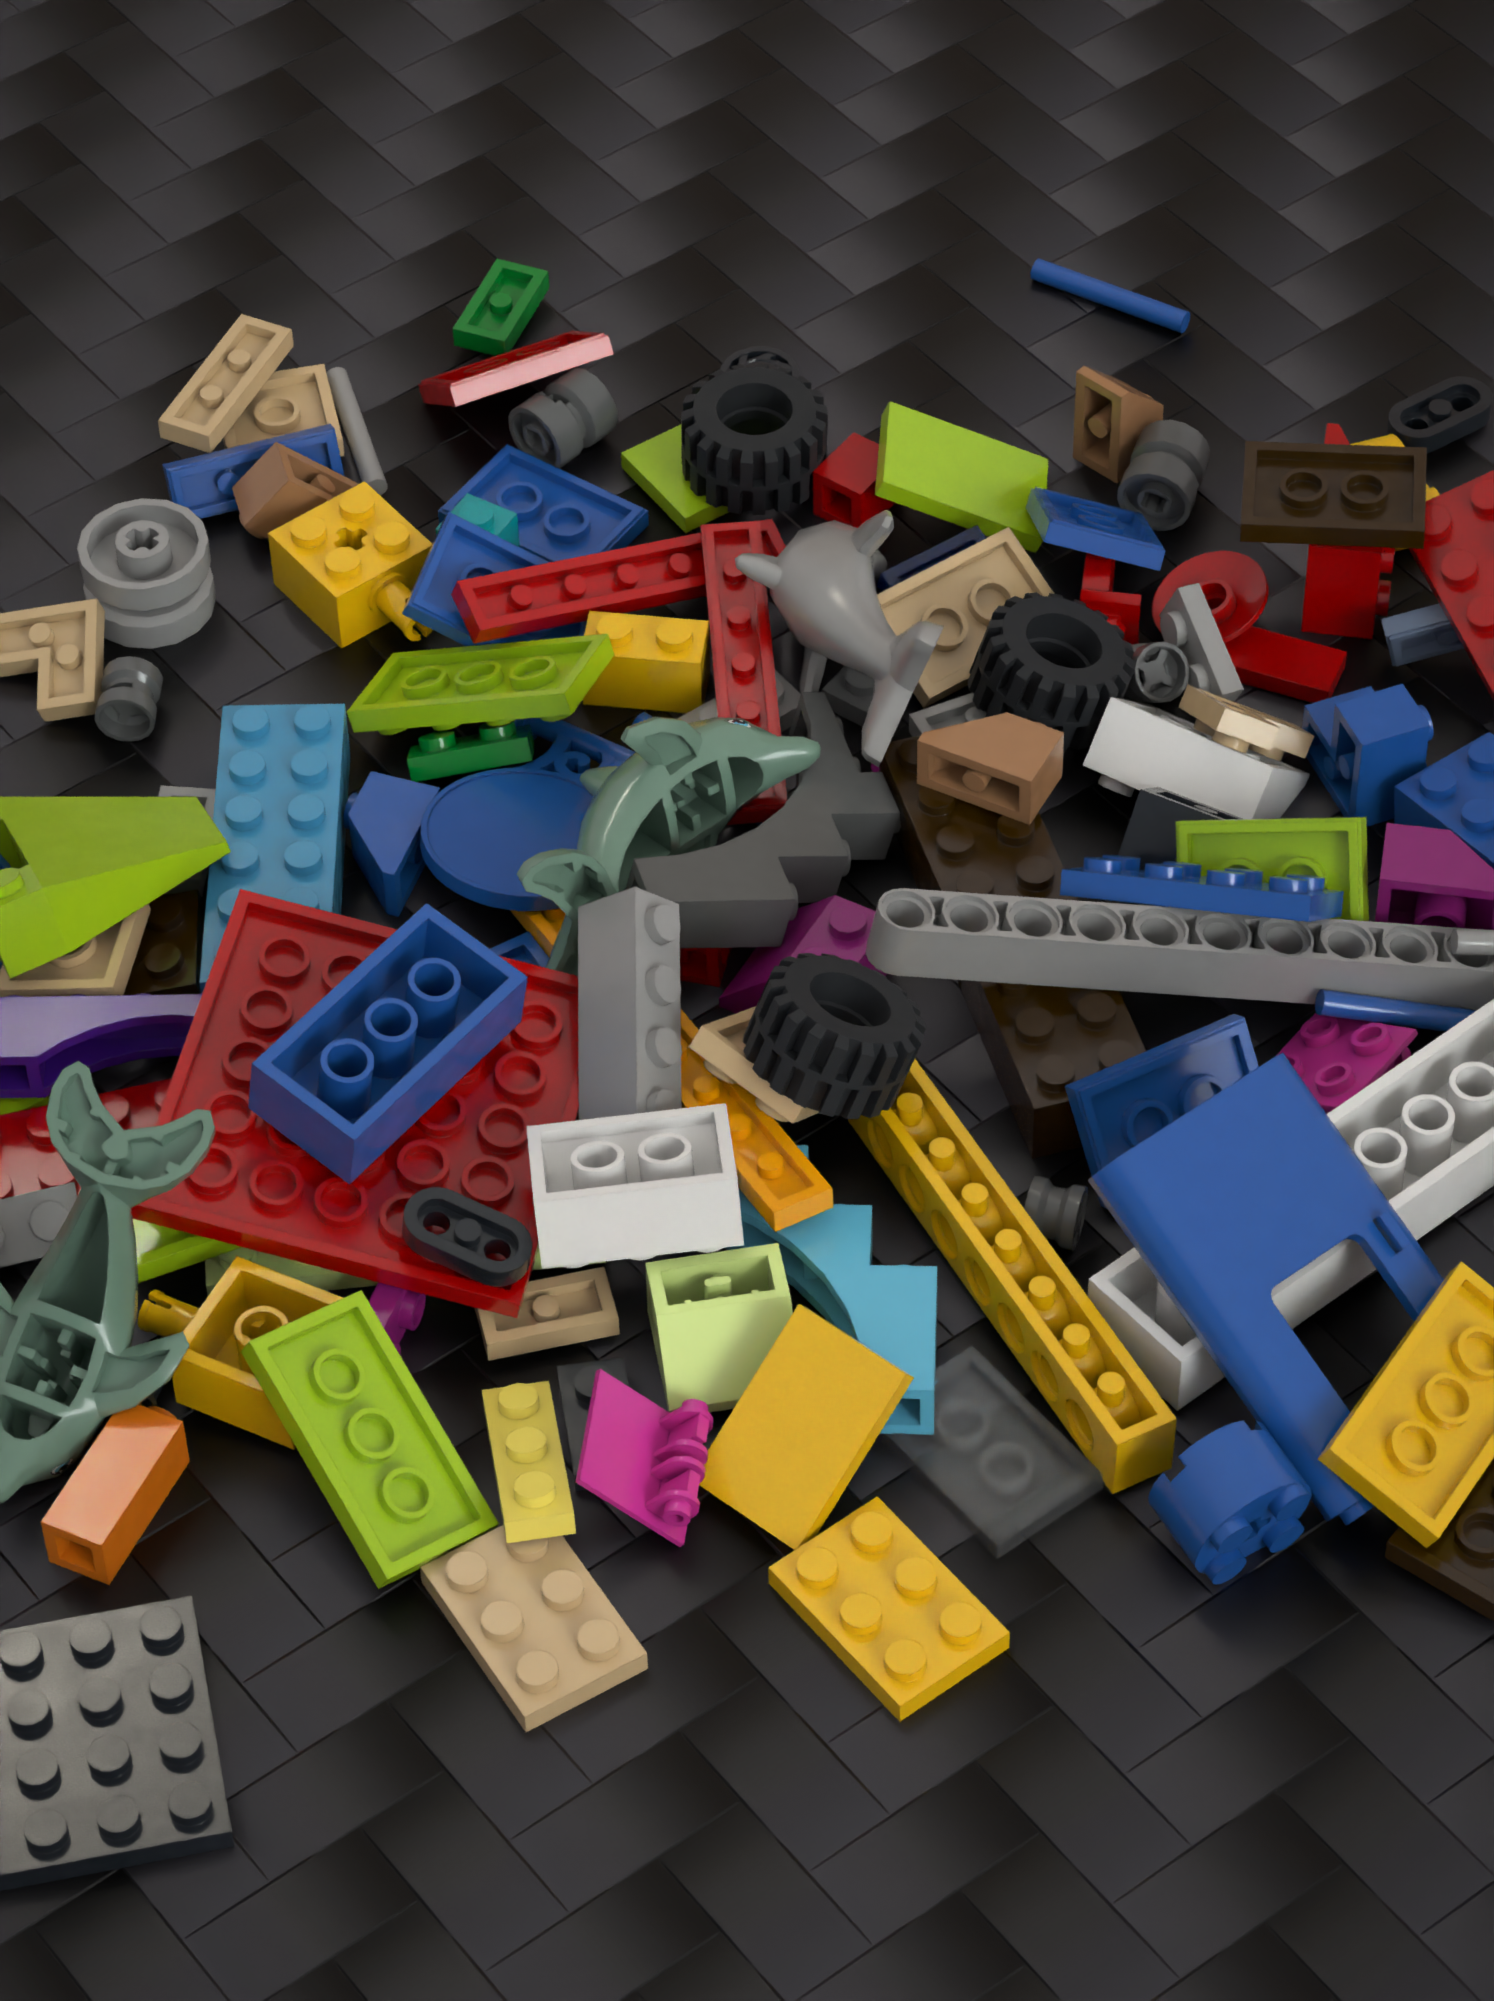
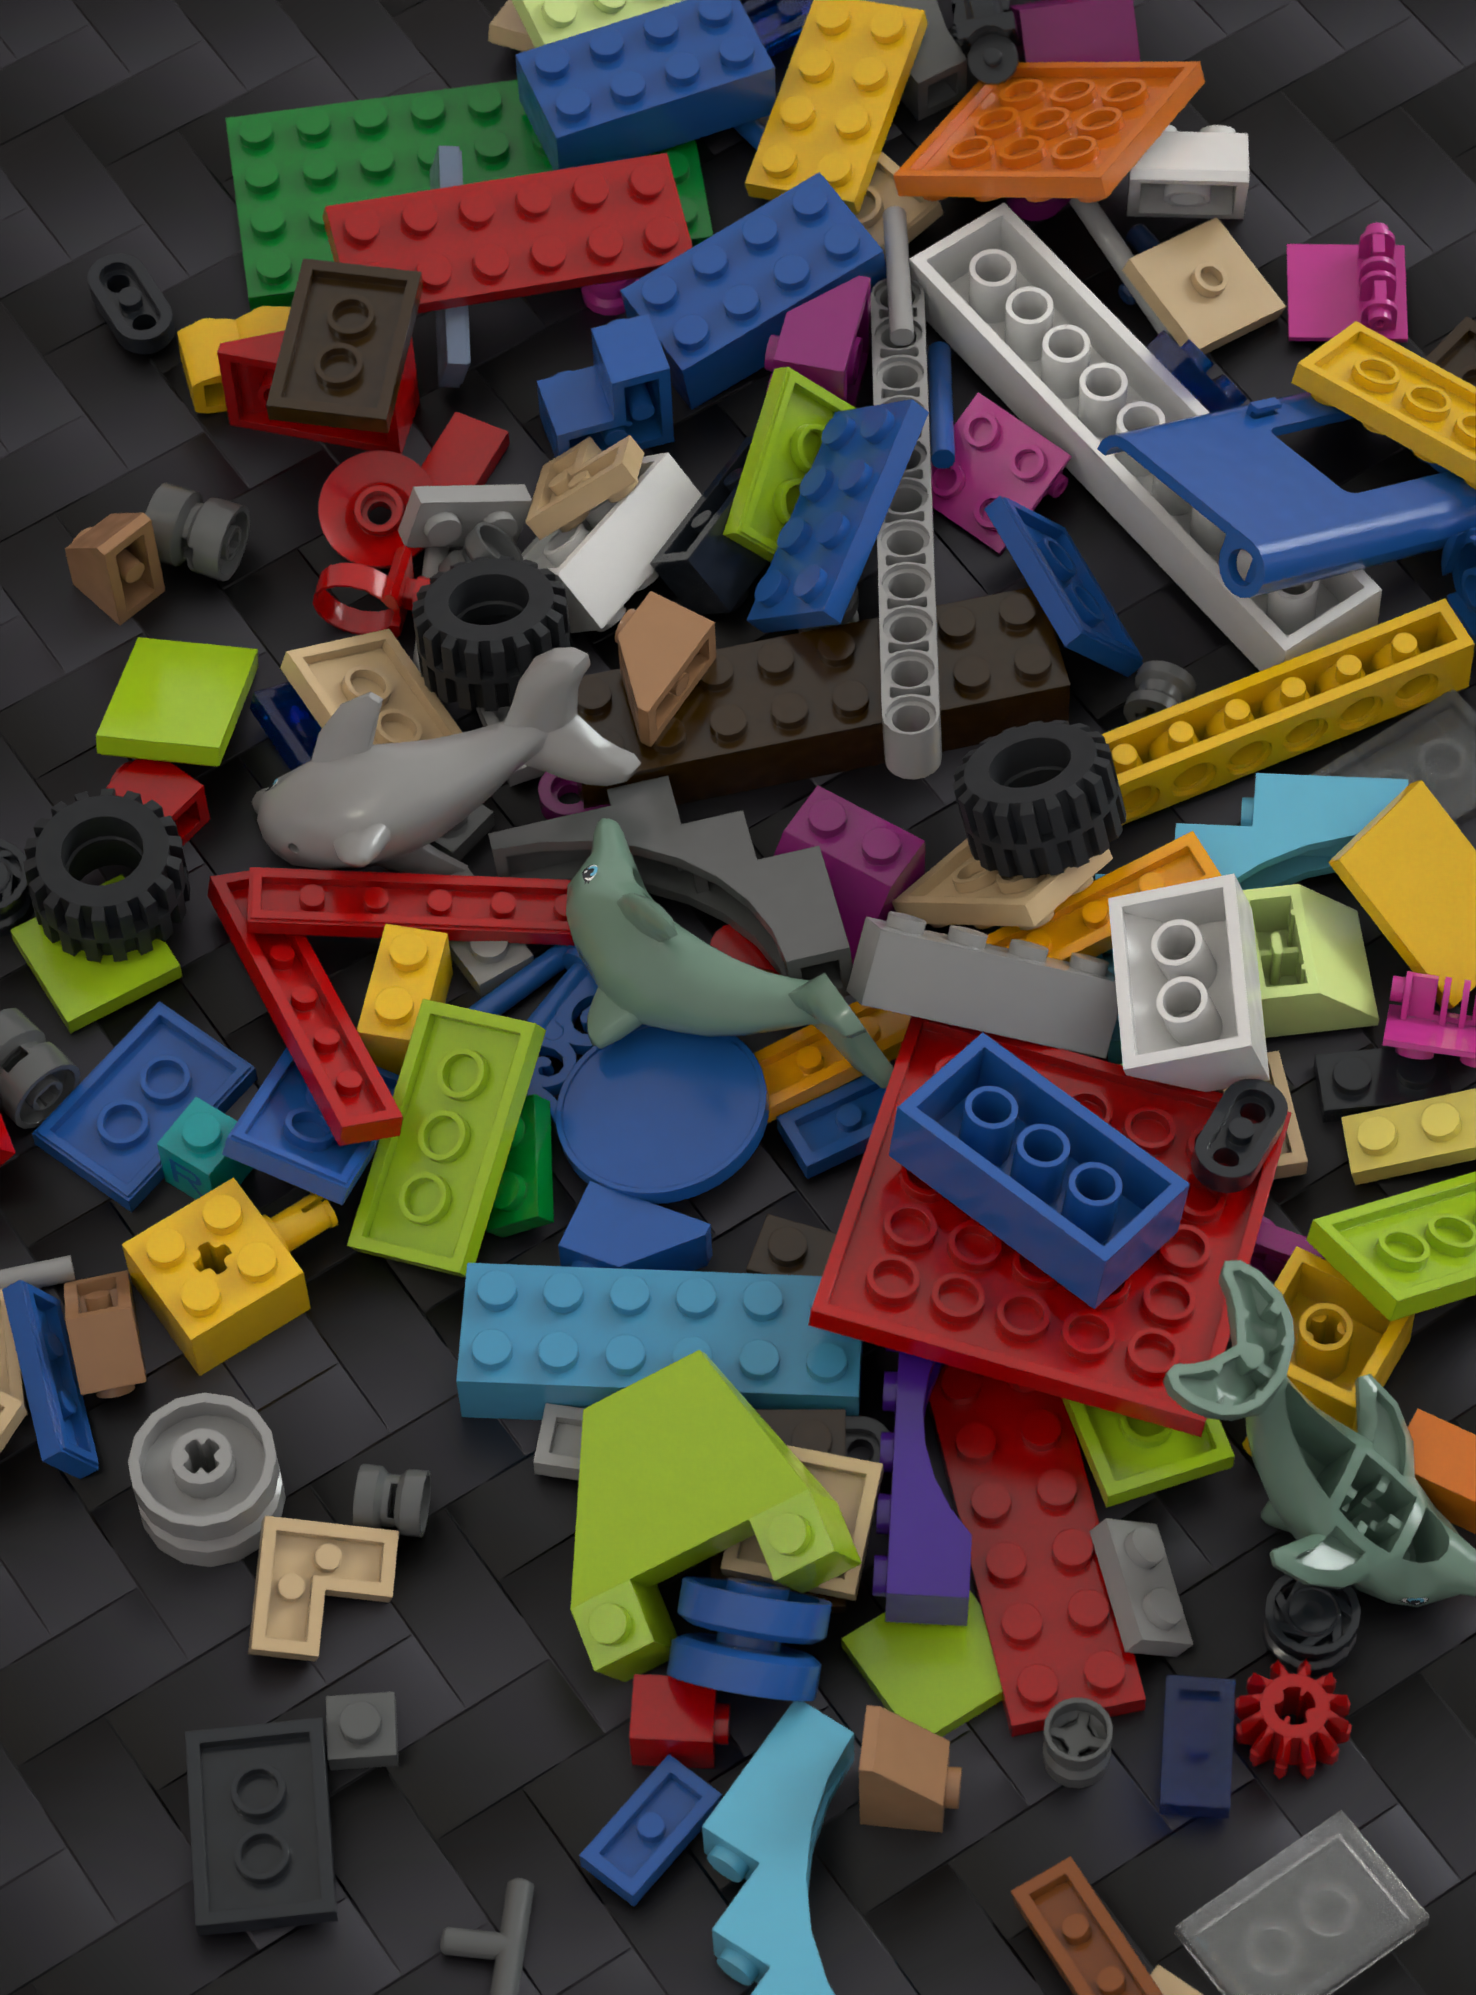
camera: 85 degrees left, 10 degrees up
blue tile [1026,487,1166,571] -> none
none -> clear blue plate [1147,330,1248,413]

